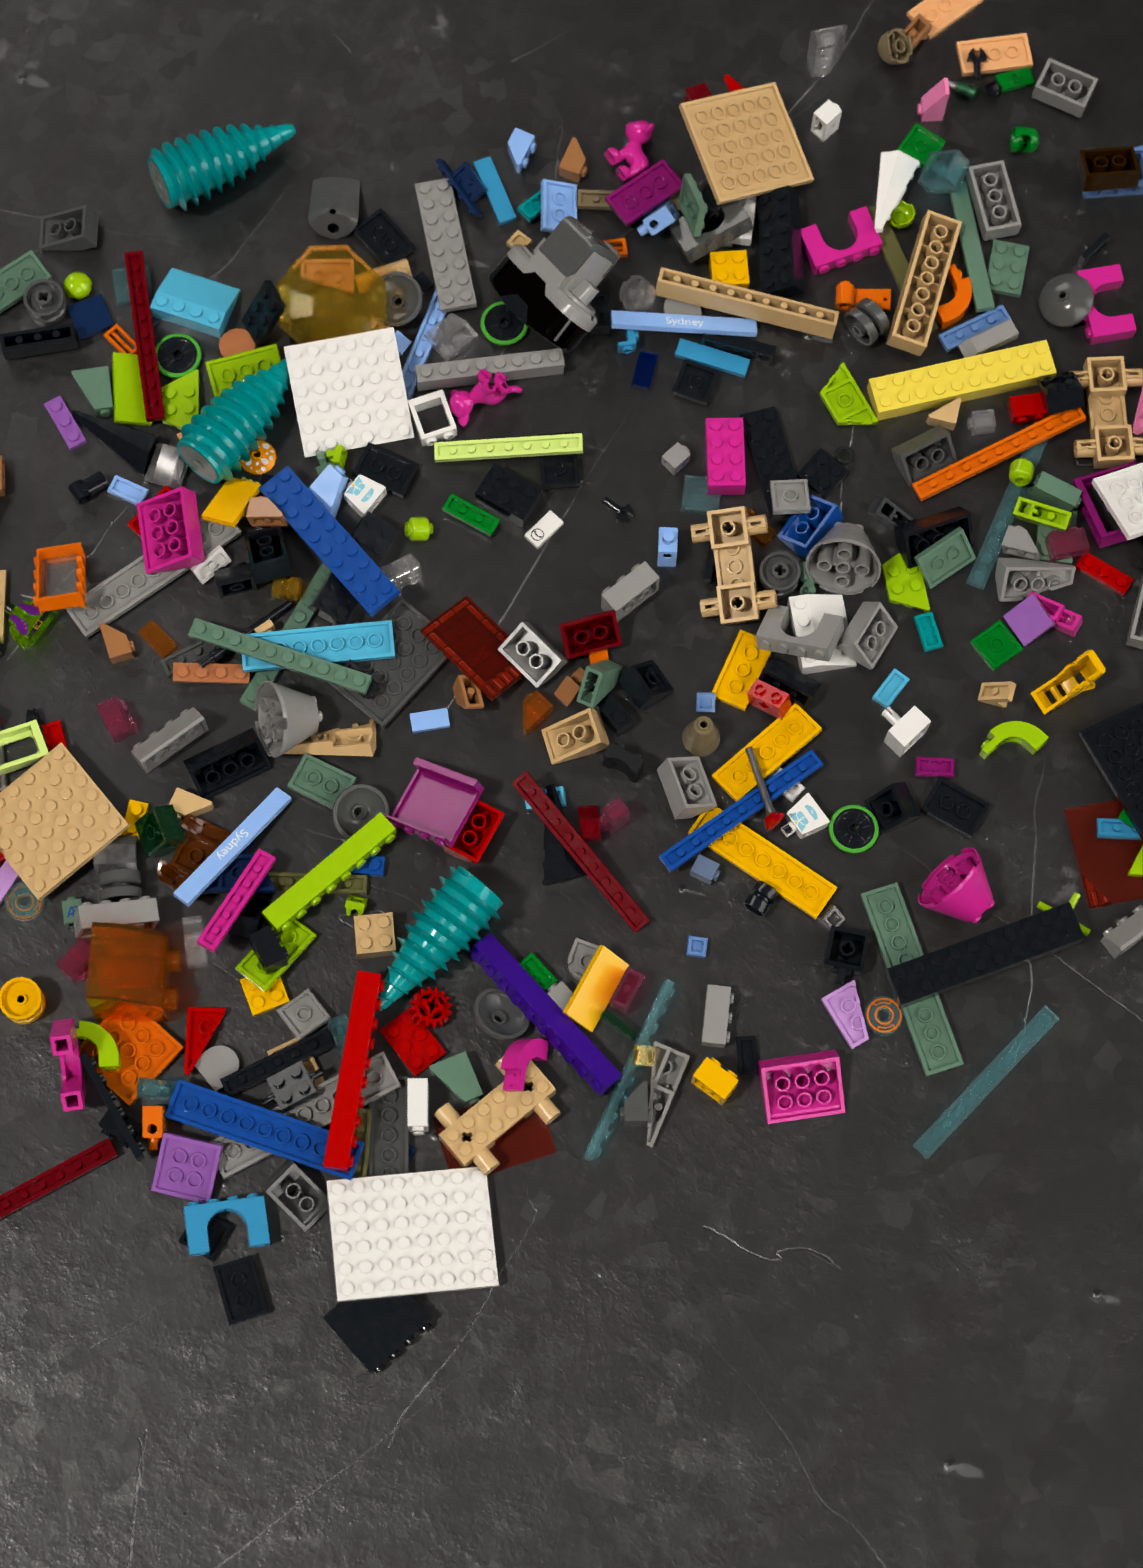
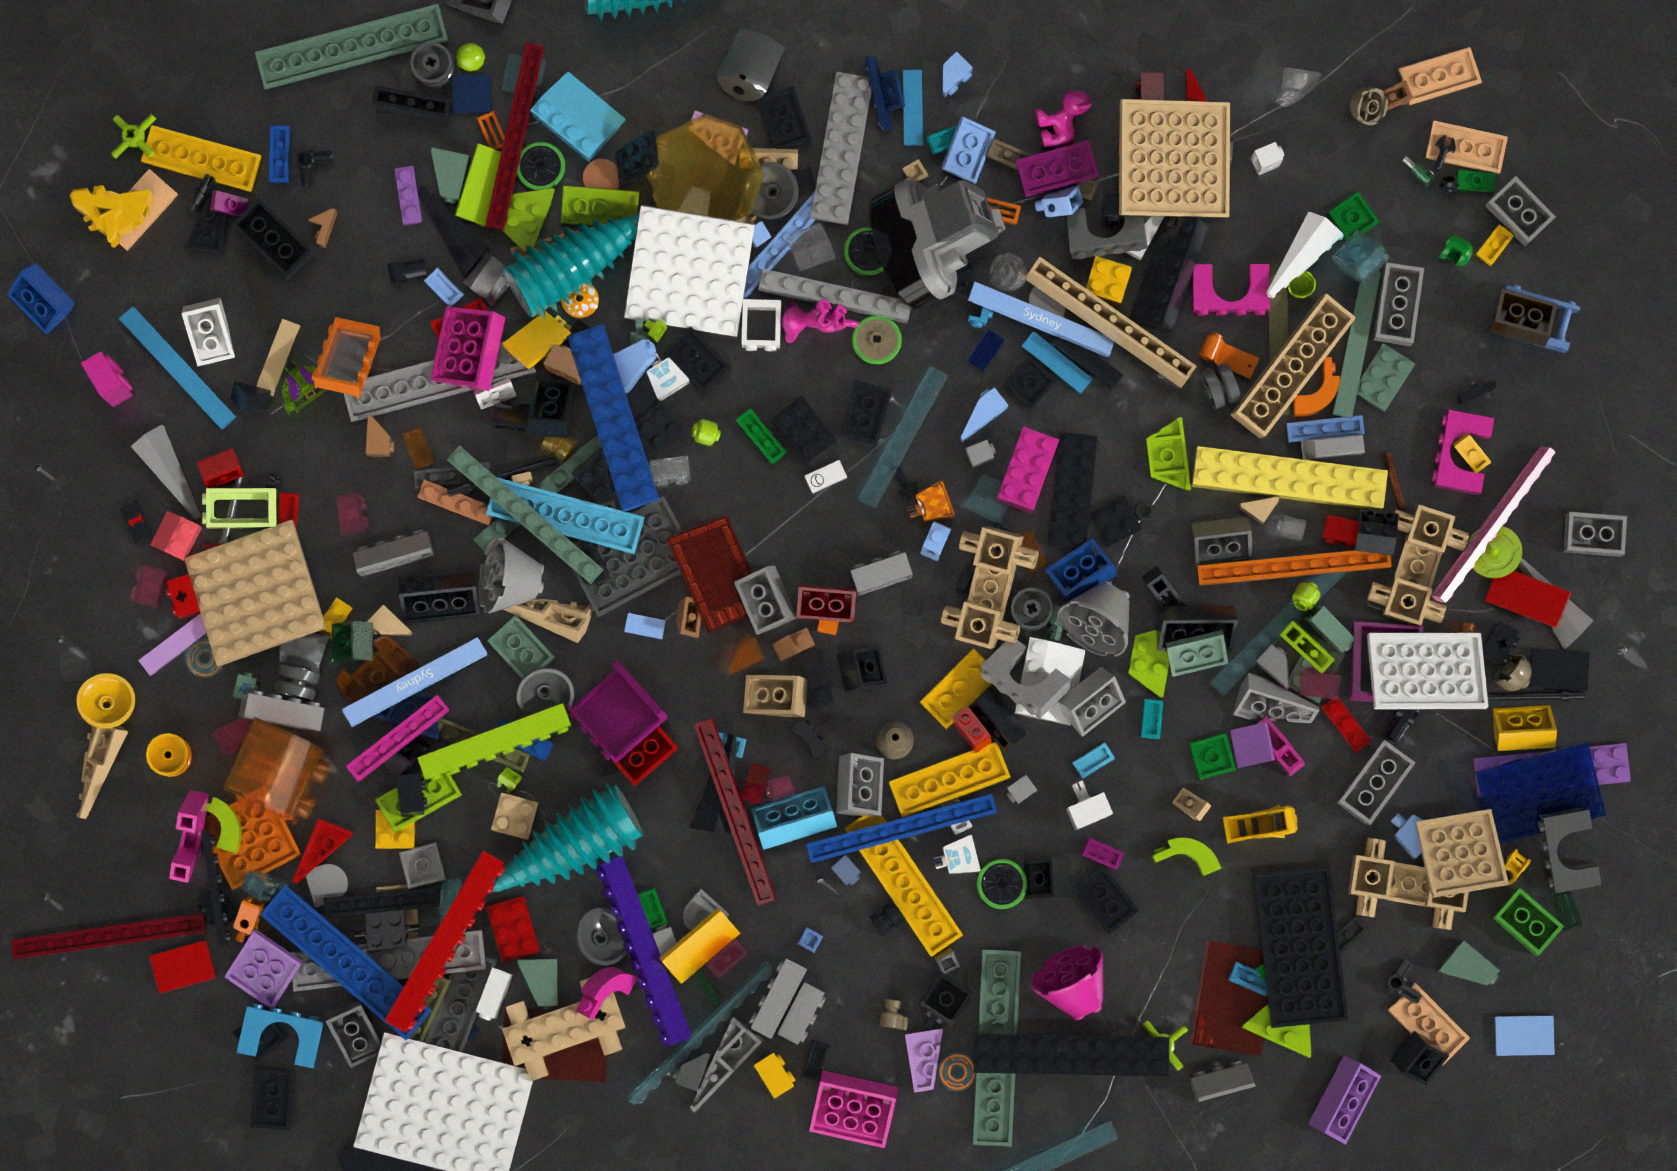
camera: 20 degrees right, 10 degrees up
clear piece [182,915,208,969] -> none
red gear [409,986,453,1029] -> none
yellowish green plate [434,433,583,462] -> none
medium nougat slope [559,137,588,183] -> none
sand green slope [576,659,623,708] -> none
clear yellow plate [633,1045,656,1067] -> none
sand green plate [678,173,708,237] -> none
medium blue tile [696,692,716,712] -> none
flat silver piece [745,747,785,832] -> none
light grey tile [770,479,811,515] -> none
bright pink slope [917,78,950,122] -> none
dark grey dish [1039,273,1094,327] -> none
none -> red tile [149,940,216,994]
none -> light grey brick [749,959,807,1039]
none -> medium azure slope [751,786,837,850]
none -> dark tan wheel [852,315,902,364]
none -> clear light blue tile [858,366,948,509]
none -> dark tan piece [879,999,909,1030]
none -> torso [907,481,955,522]
none -> light blue slope [960,388,1008,443]
none -> light grey brick [1006,775,1037,804]
none -> copper bar [1383,452,1406,509]
none -> yellow plate [1453,432,1491,473]
none -> yellow plate [1476,224,1514,267]

